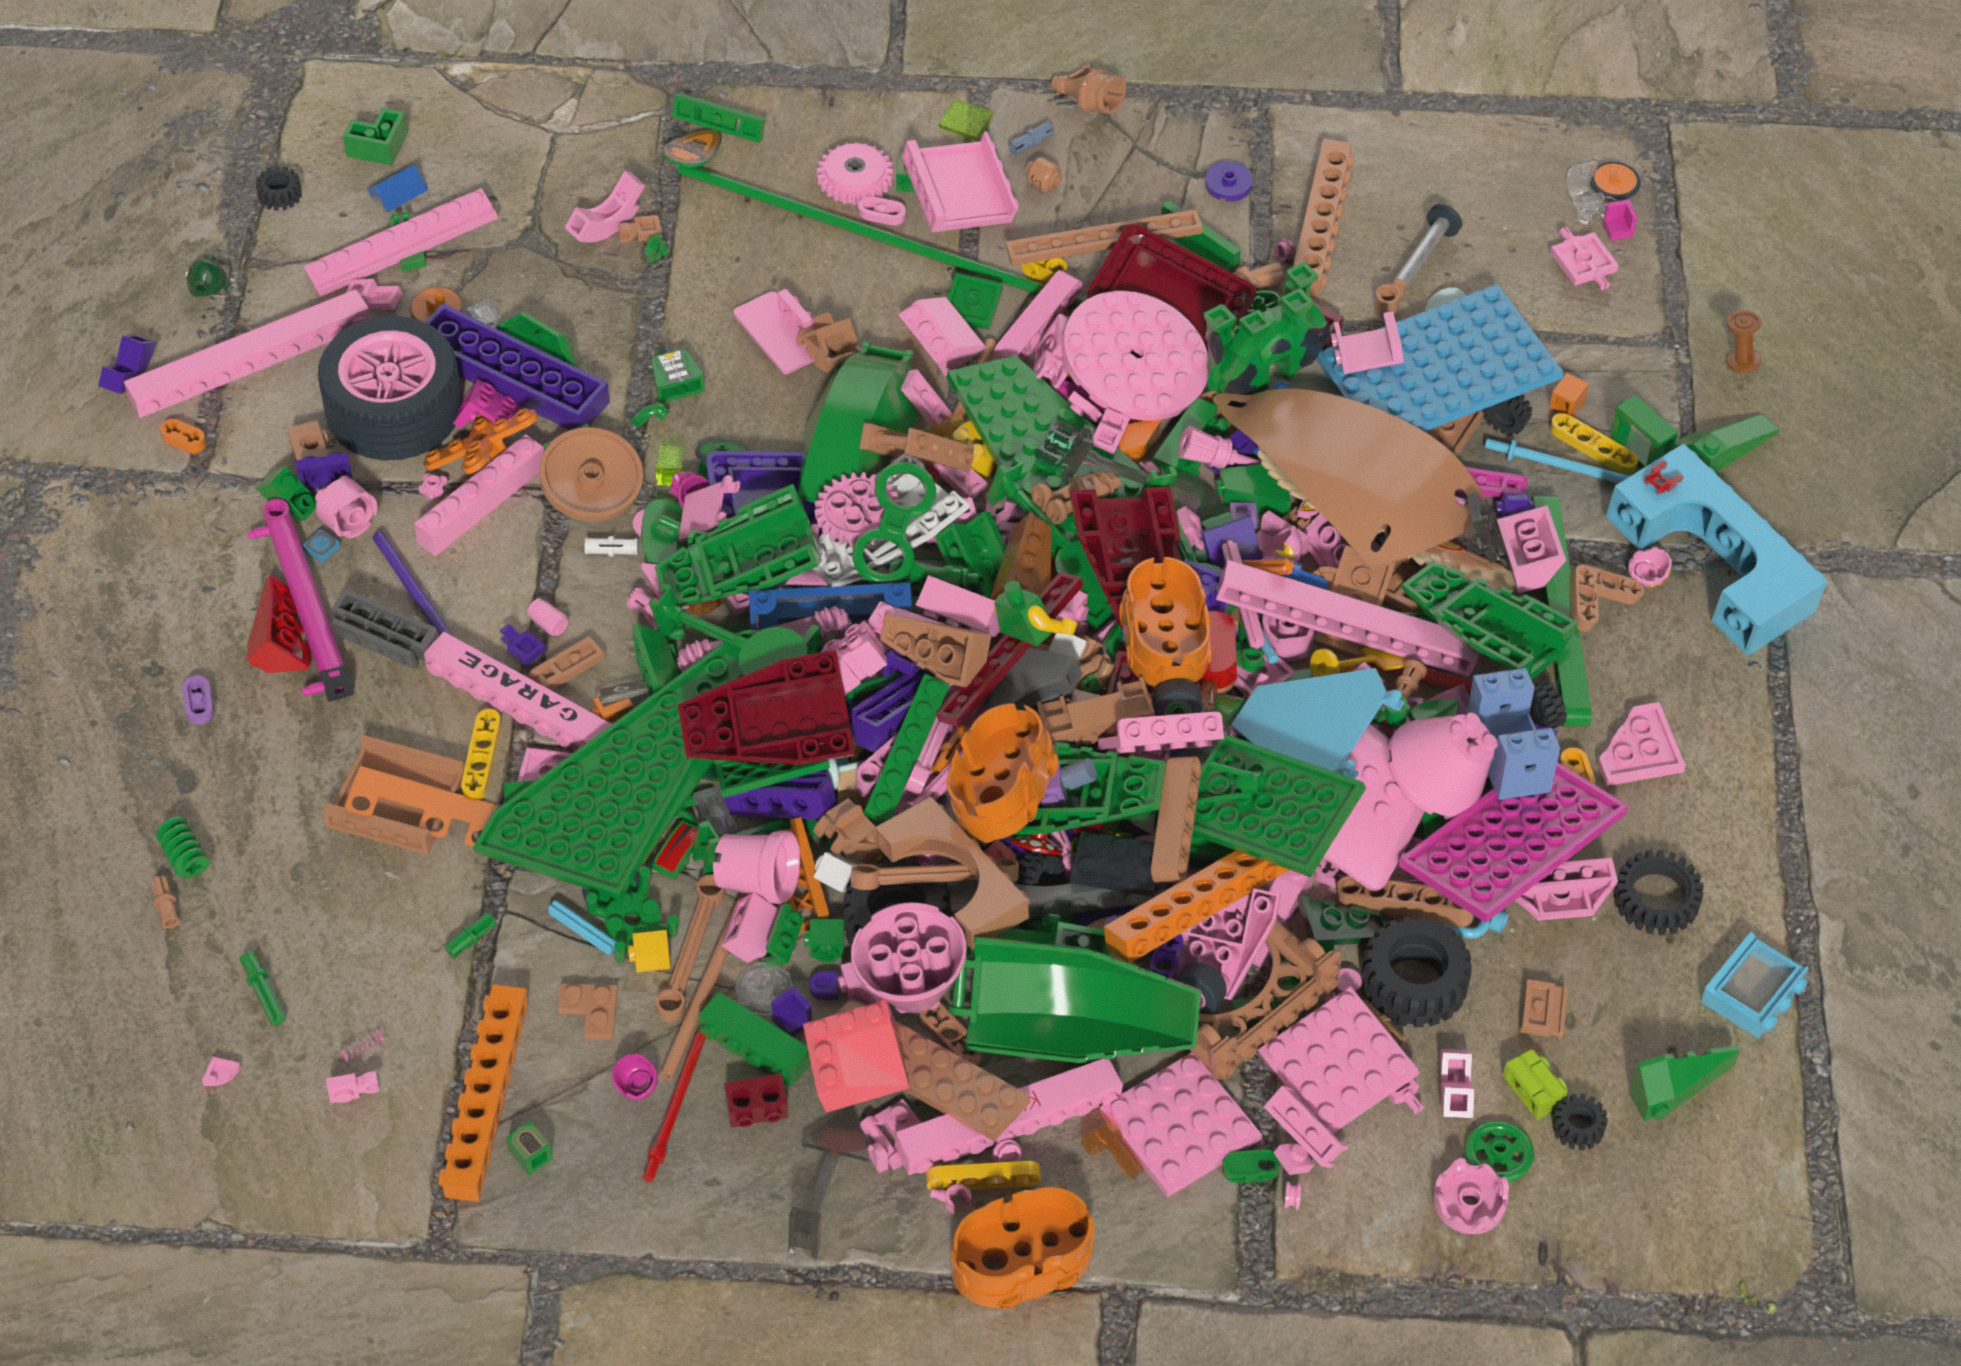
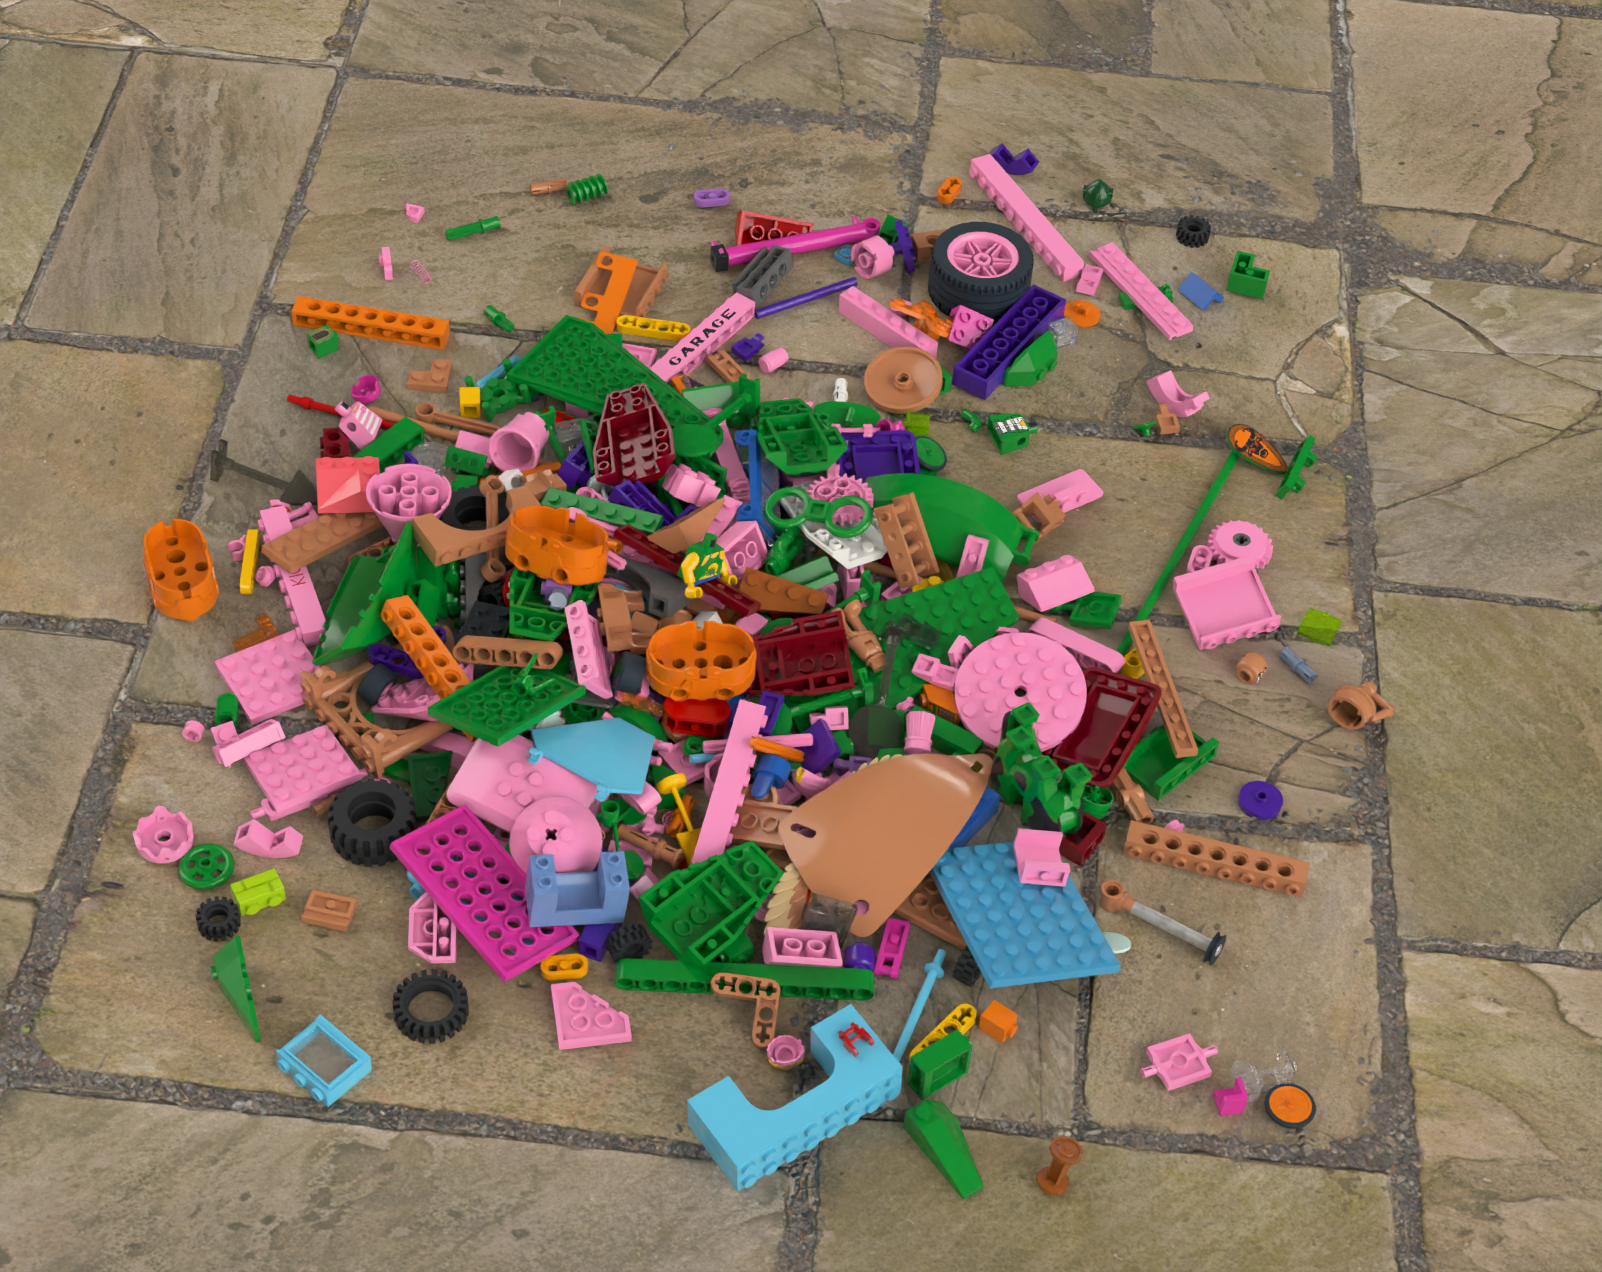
camera: 90 degrees right, 5 degrees down
none -> bright pink torso [335,401,383,450]

